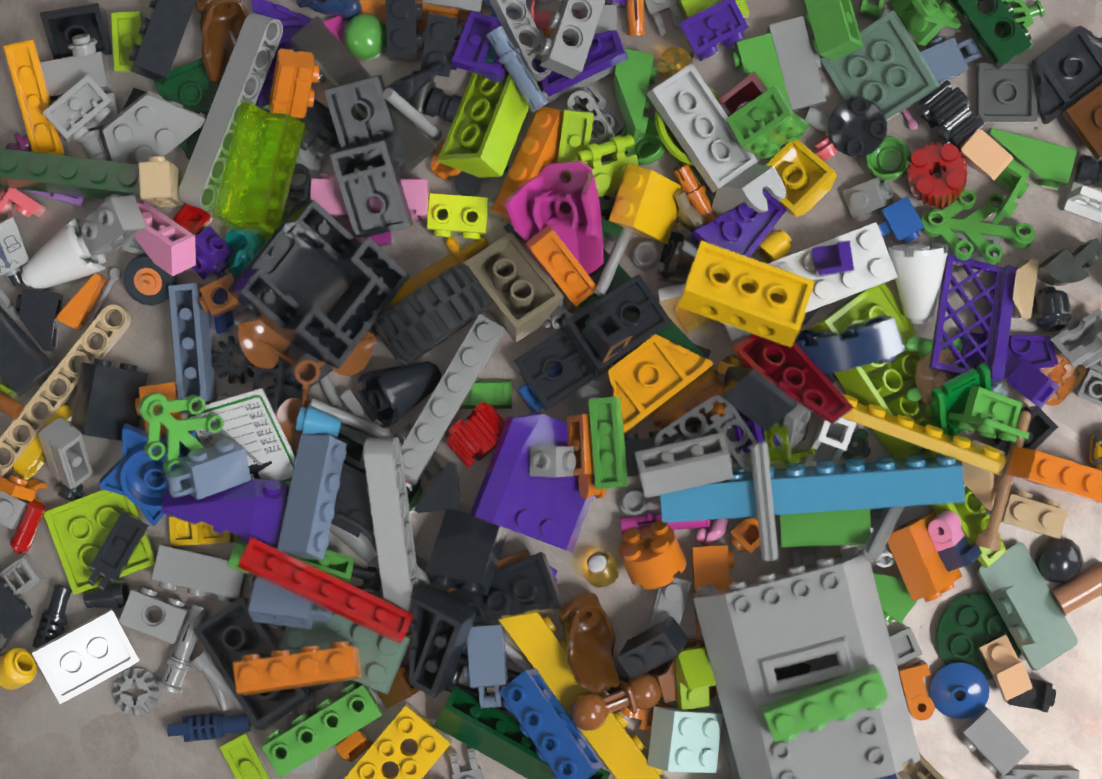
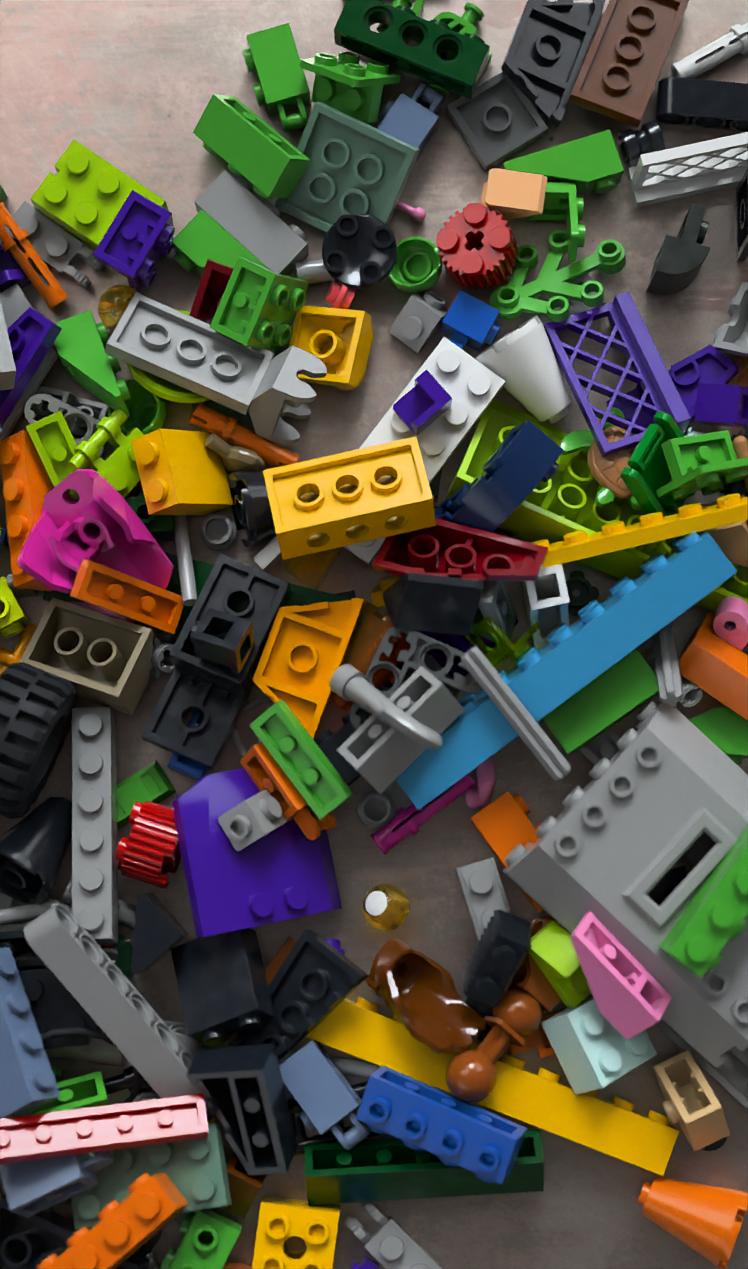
camera: 30 degrees left, 5 degrees down
orange brick [619,520,686,590] -> none
dark purple wing [691,190,787,257] -> none
orange plate [729,518,760,554] -> none
yellow hat [756,229,792,263] -> none
black brick [917,80,985,147] -> none
tan slope [1012,259,1039,320] -> none
black head [1032,286,1073,332] -> none
none -> light grey plant [330,664,442,749]
none -> bright pink slope [570,911,672,1040]

